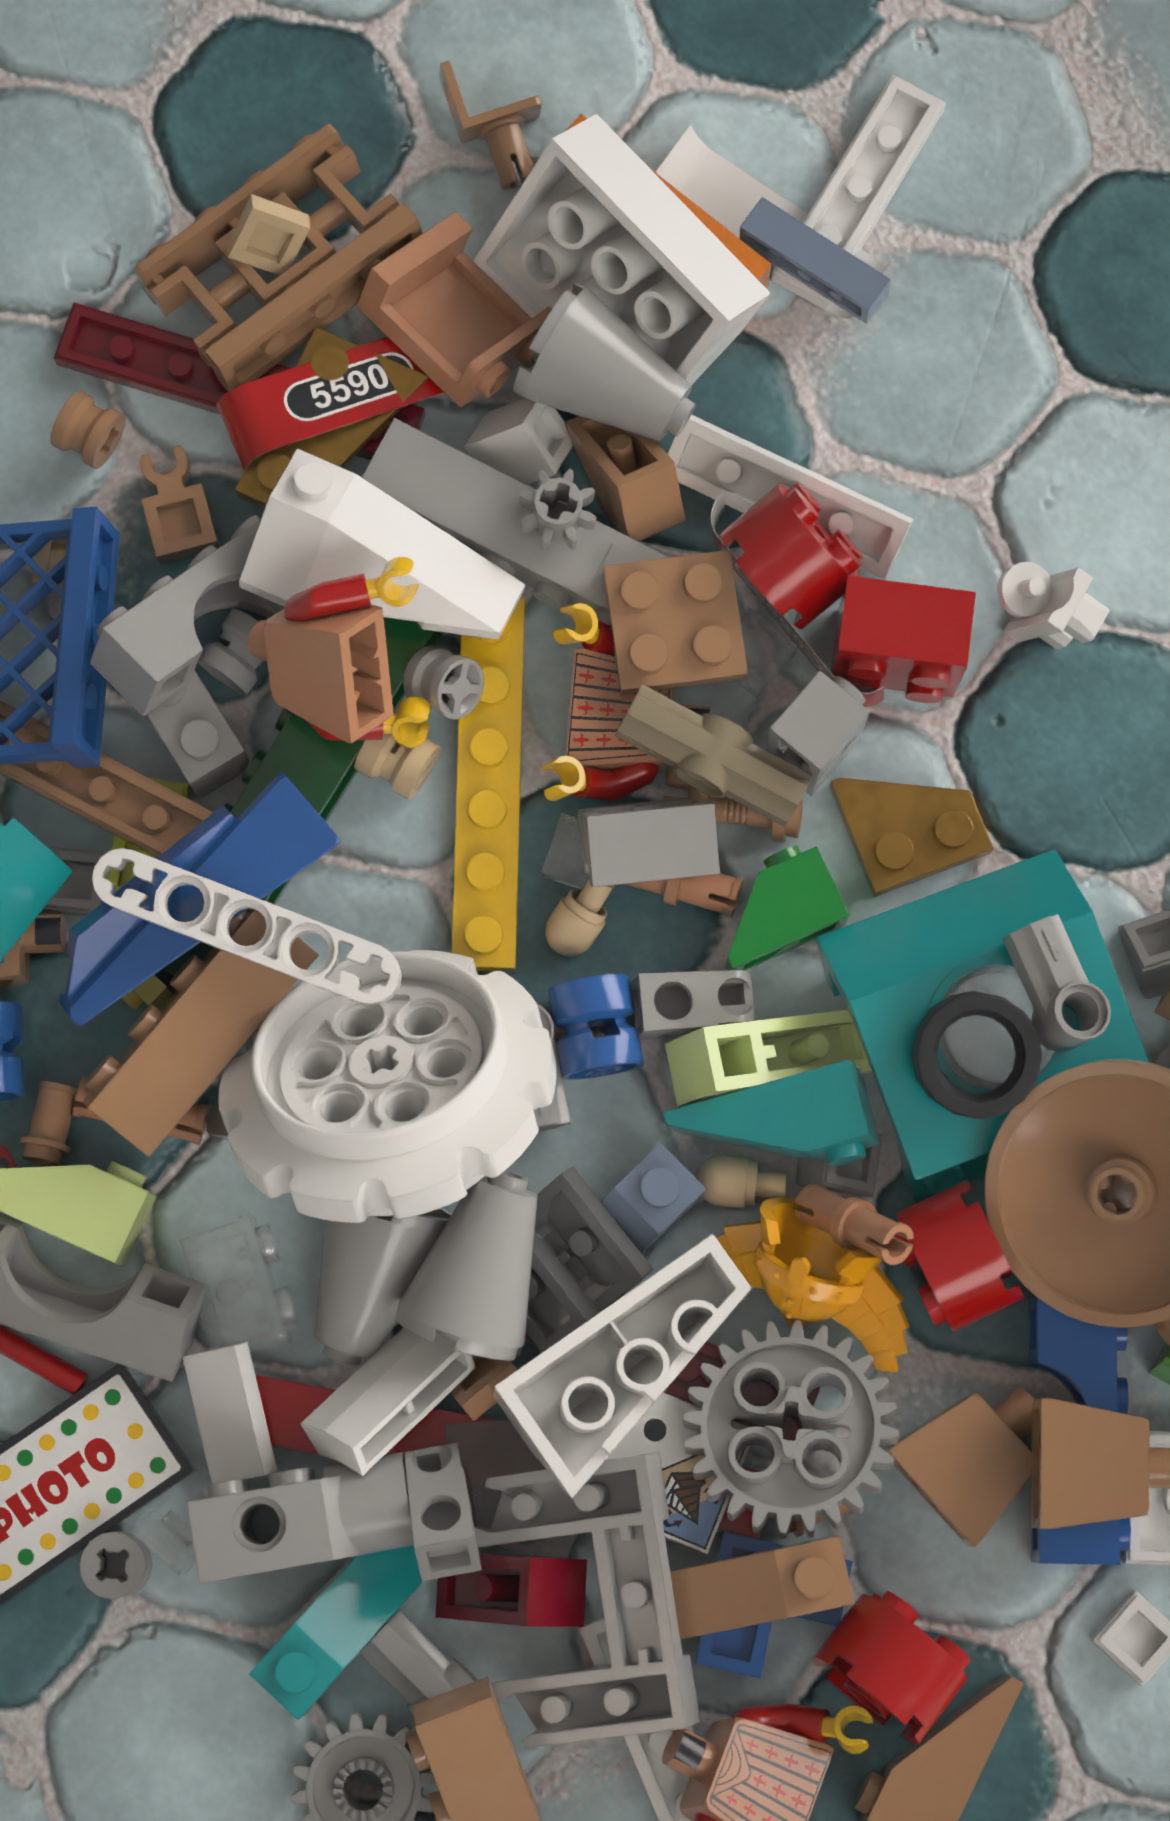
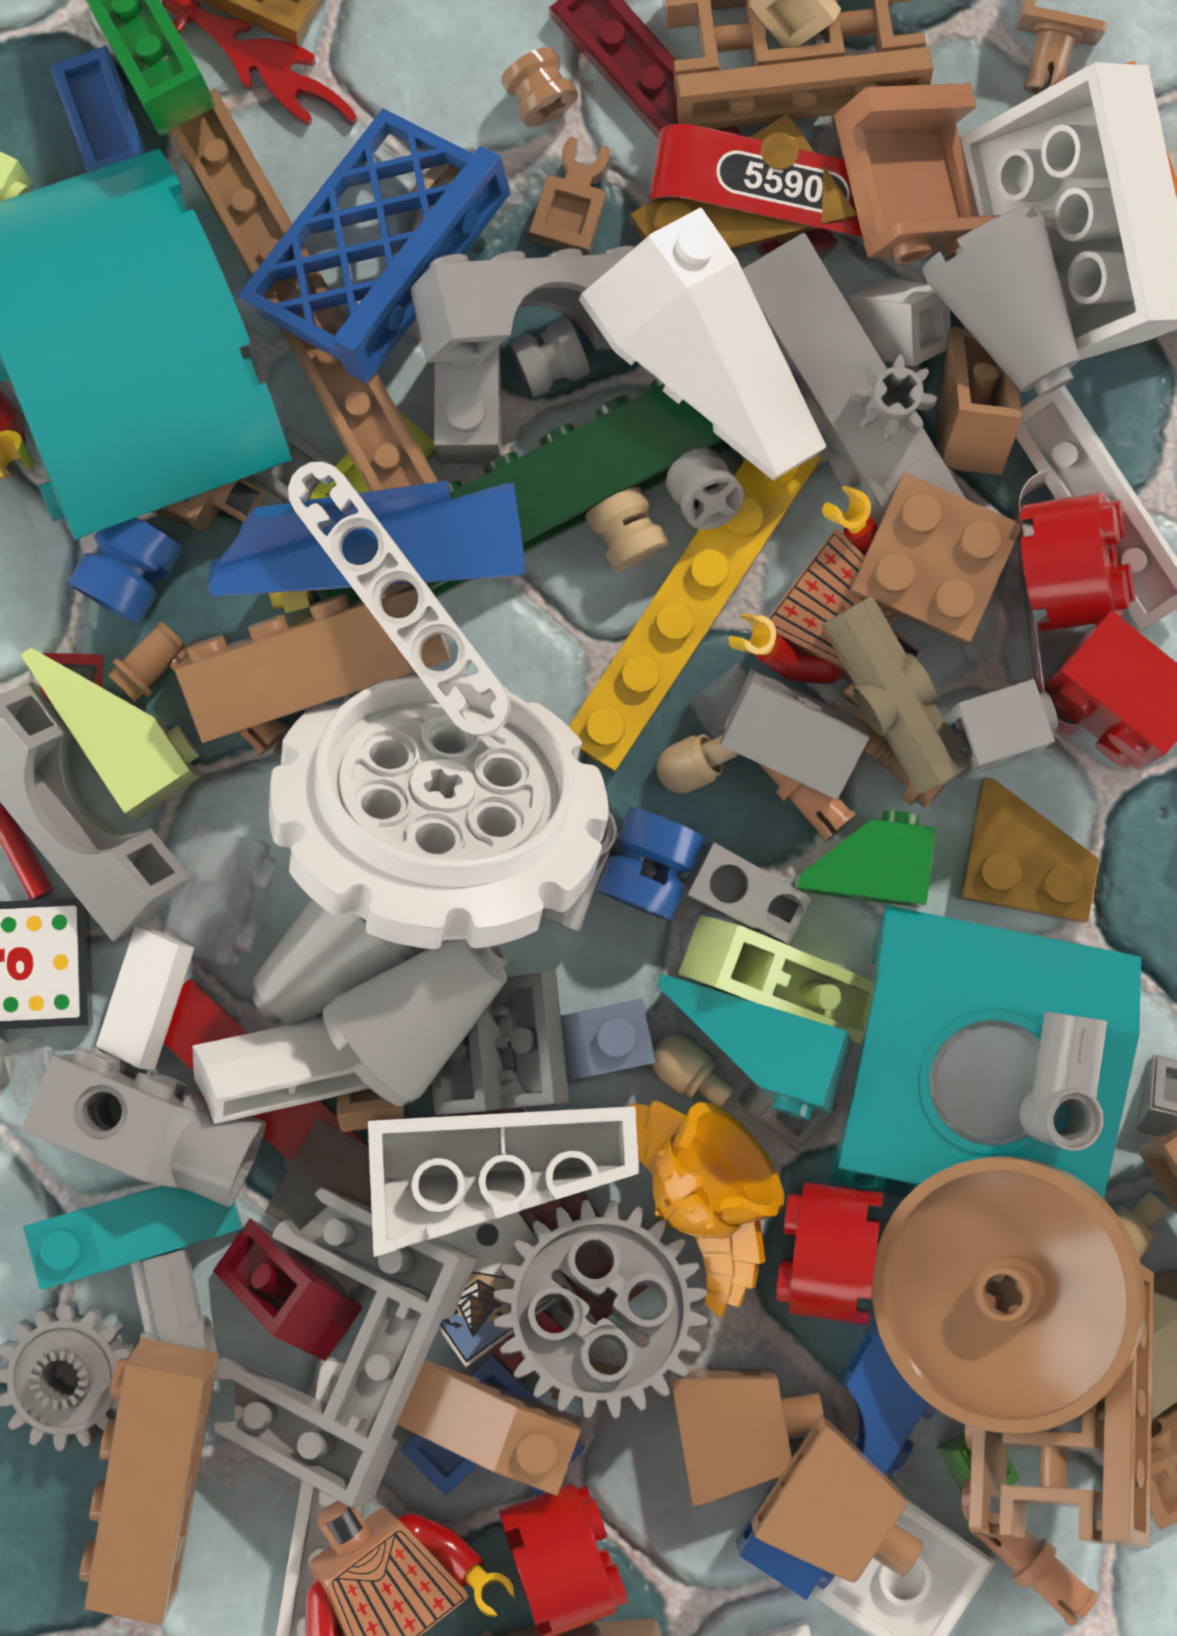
camera: 40 degrees right, 5 degrees up
nougat torso [247,557,431,748] -> none
light grey leg [405,1442,482,1581] -> none
nougat pin [795,1183,914,1265] -> none
black tyre [911,991,1042,1119] -> none

